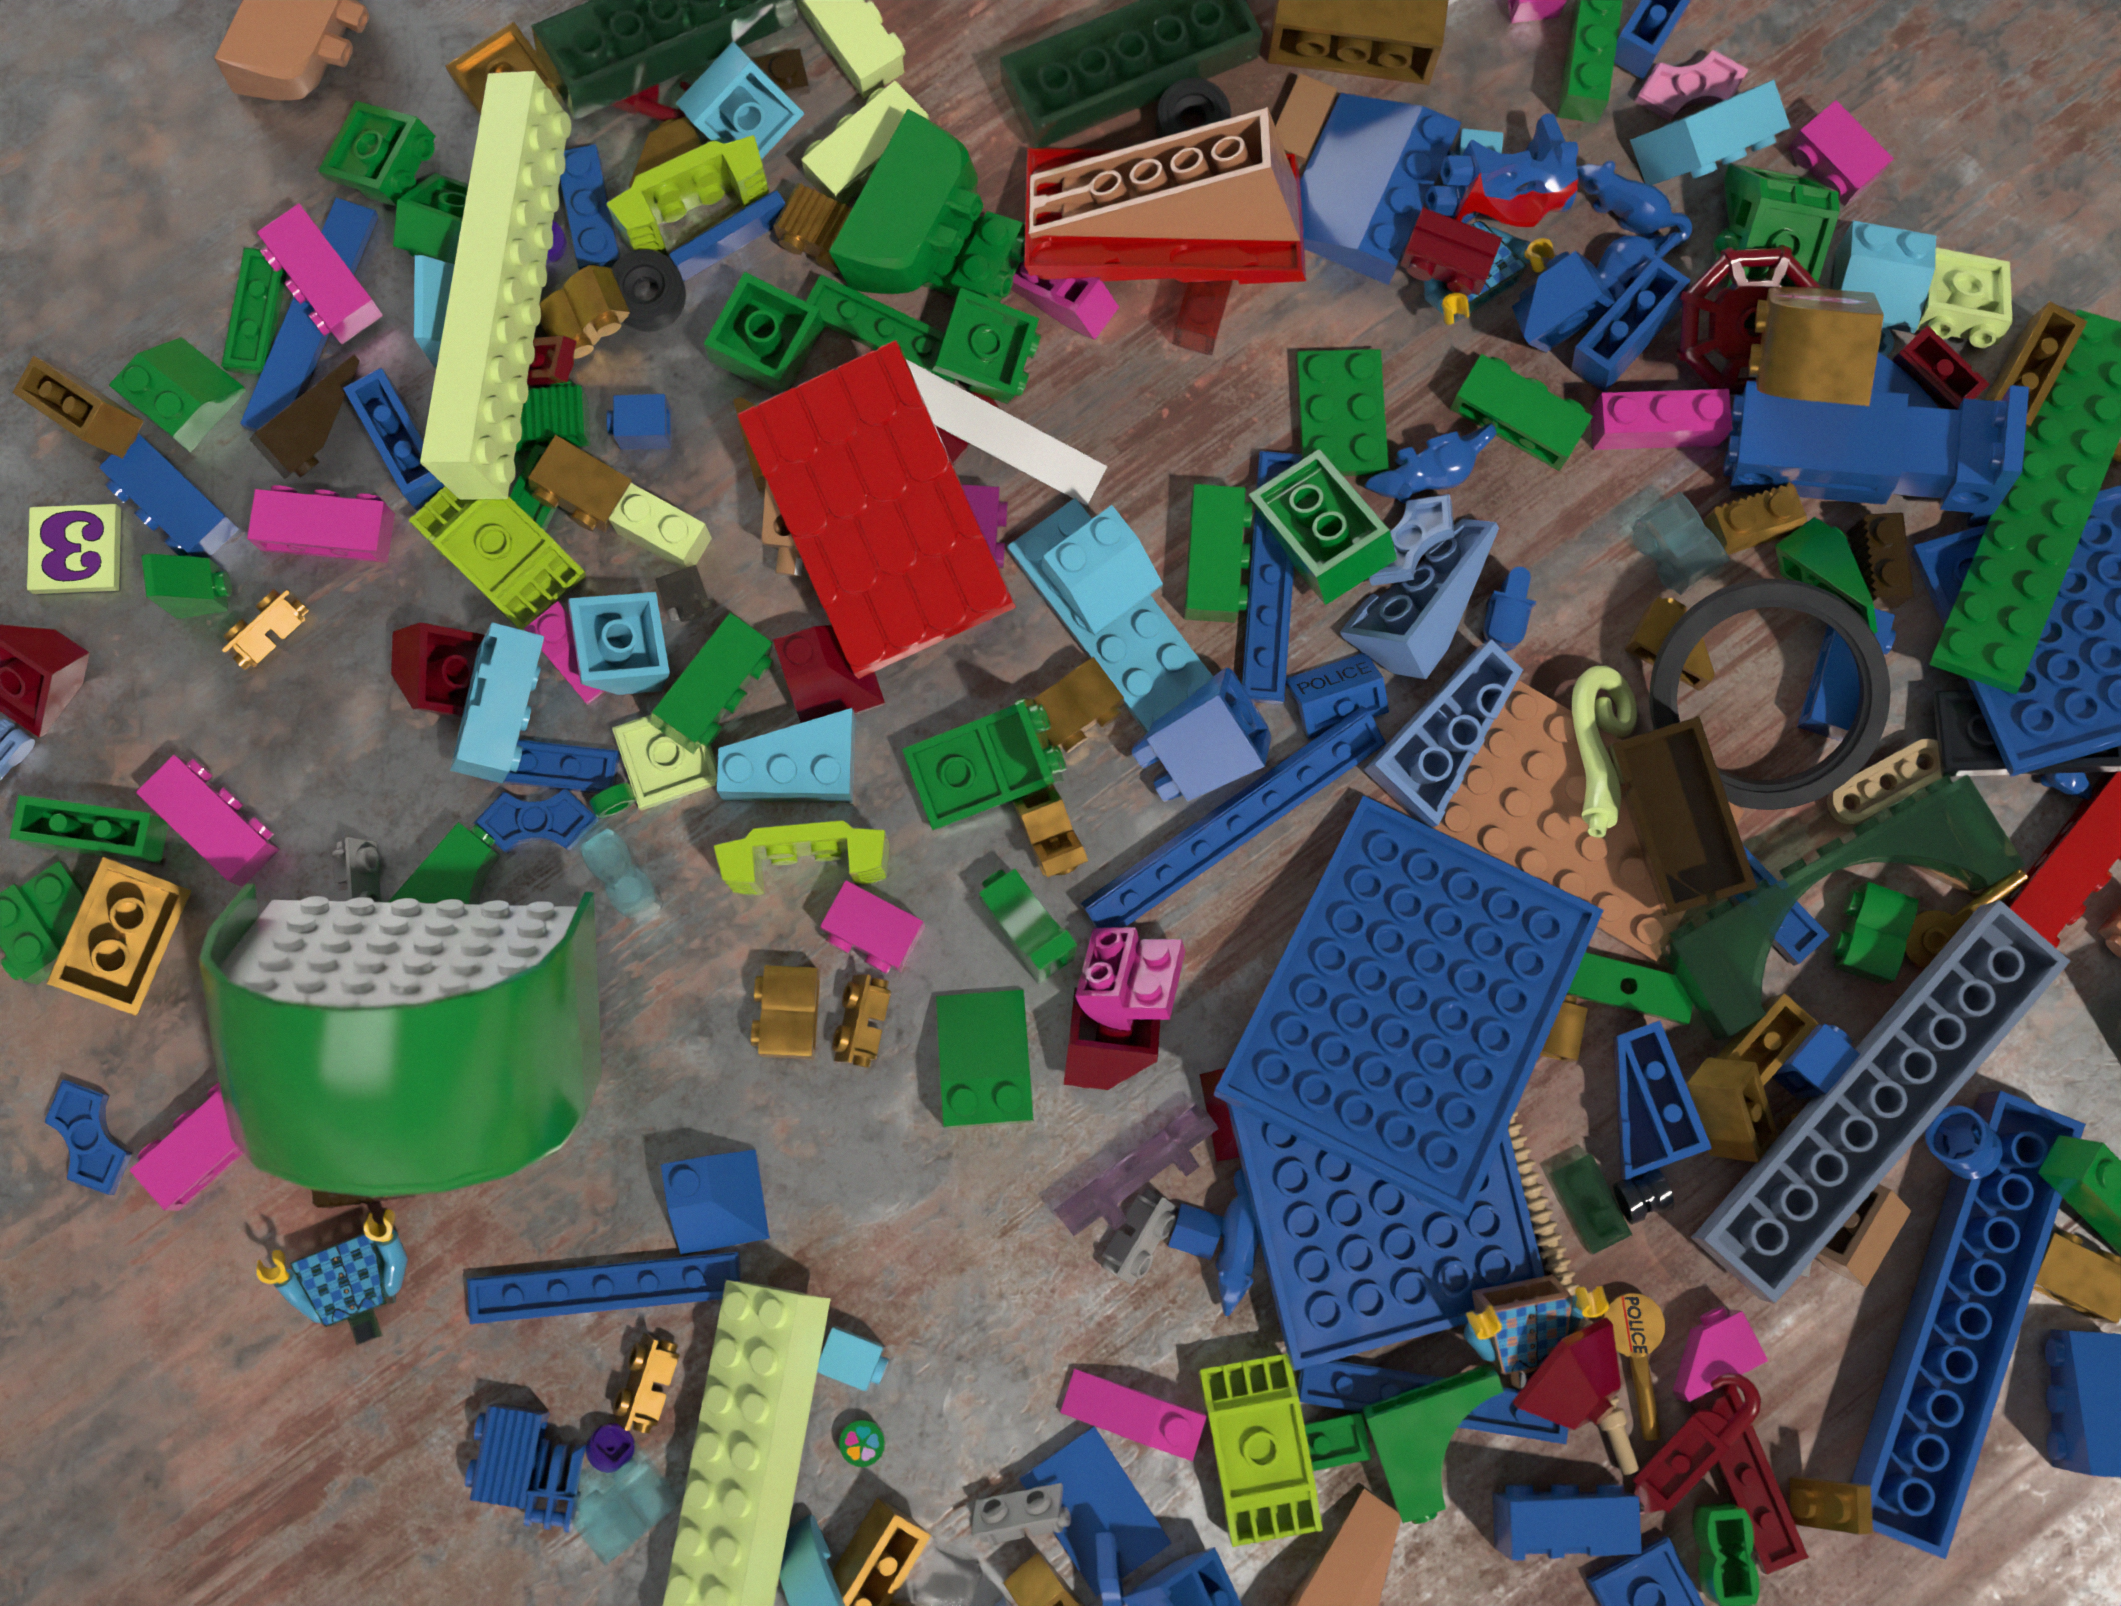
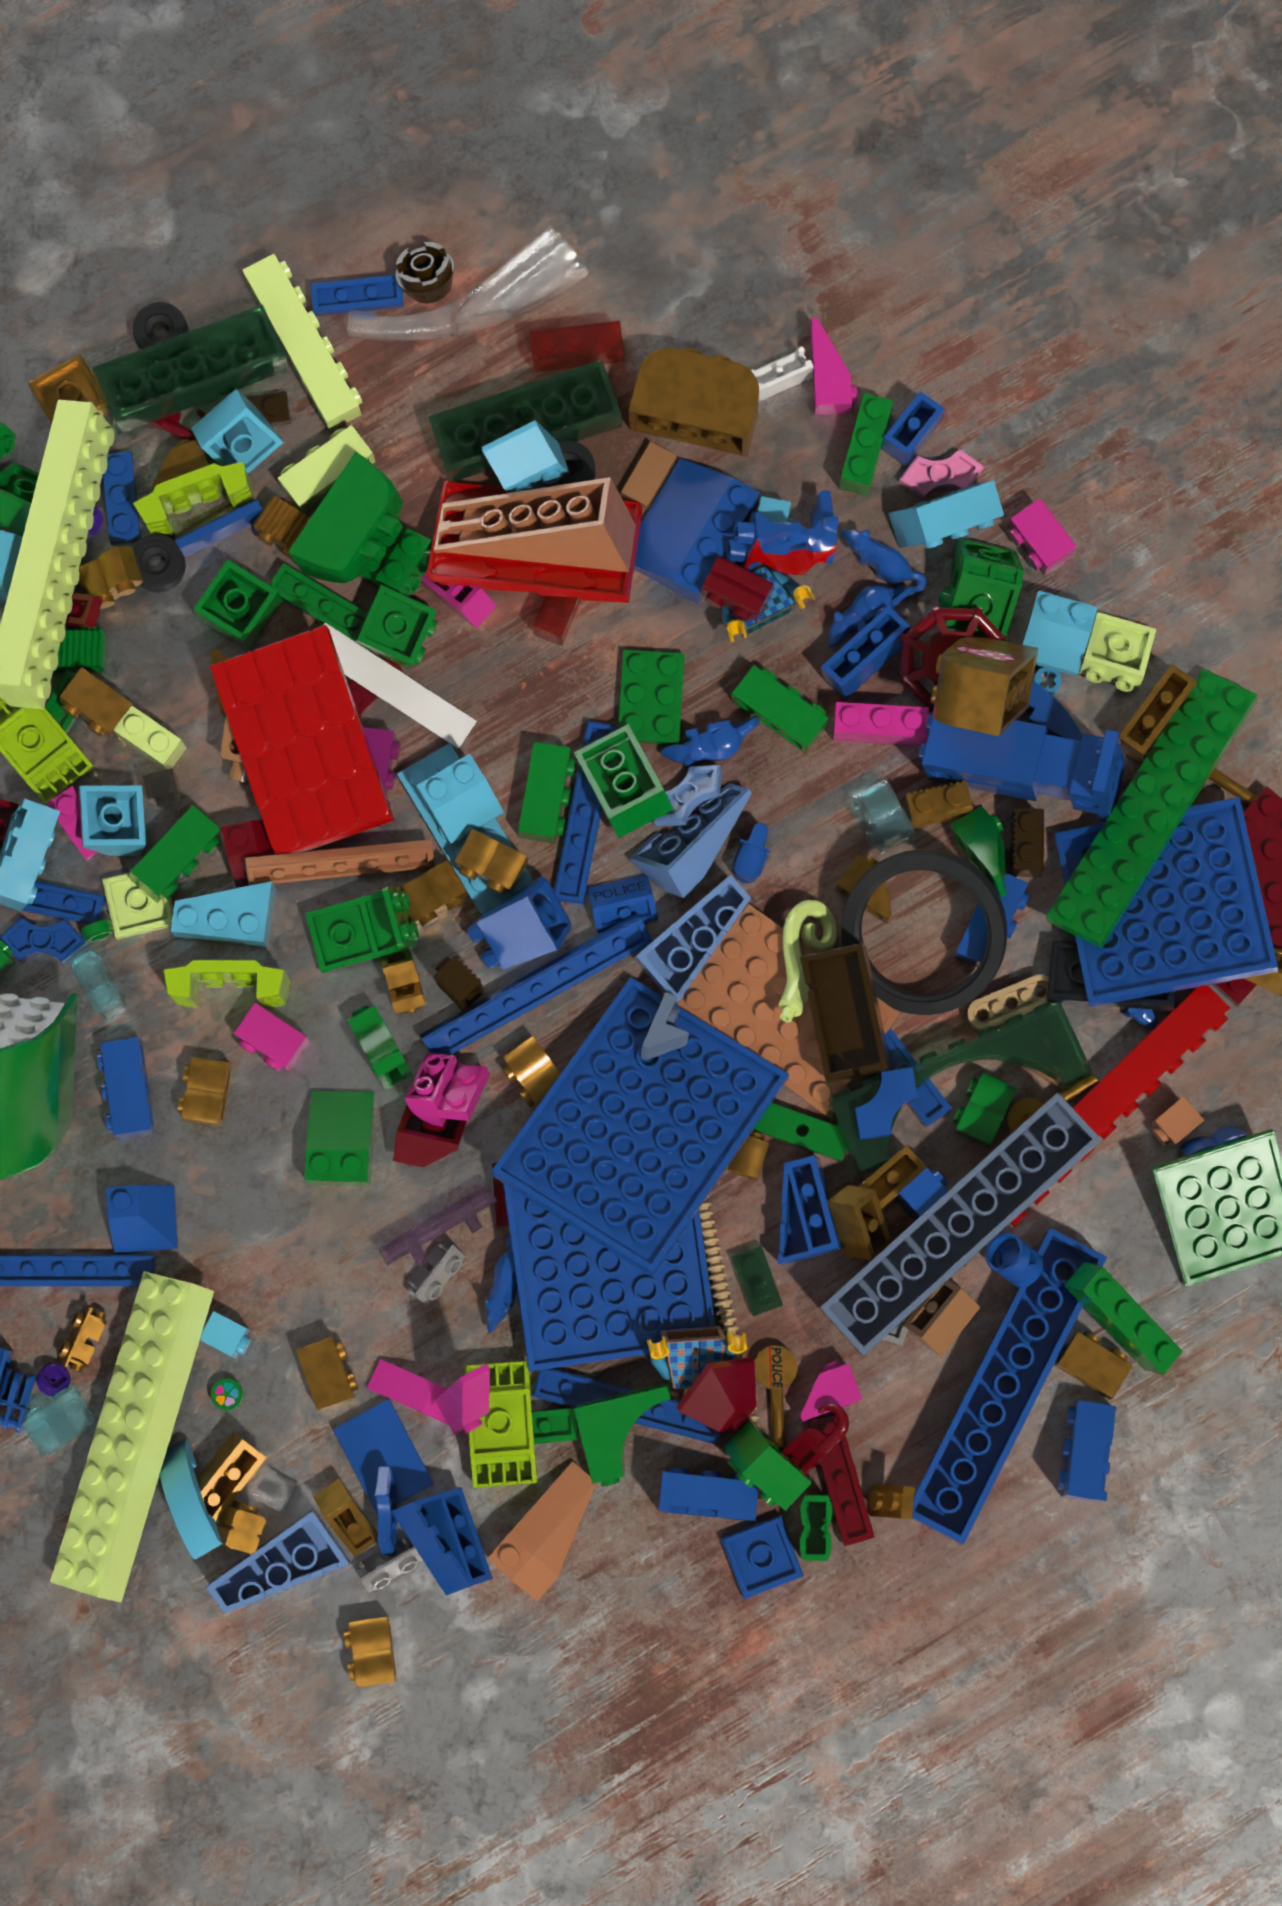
camera: 15 degrees right, 0 degrees up
blue brick [606,394,671,450] -> none
pearl gold hinge [832,974,891,1068] -> none
light grey hinge [971,1483,1071,1546] -> none
blue slope [1168,1203,1223,1260] -> none
blue slope [1511,251,1616,353] -> none
black wheel [1613,1168,1675,1225] -> none
dark red brick [1892,325,1990,410] -> none
none -> blue brick [97,1037,155,1139]
none -> nougat tile [245,839,434,886]
none -> pearl gold brick [296,1337,359,1412]
none -> dark brown brick [434,956,484,1011]
none -> dark pink slope [435,1363,490,1434]
none -> pearl gold brick [455,829,529,895]
none -> medium azure slope [481,420,569,493]
none -> pearl gold brick [502,1036,561,1108]
none -> sand blue slope [641,992,689,1060]
none -> green brick [723,1420,812,1511]
none -> blue tile [854,1067,918,1141]

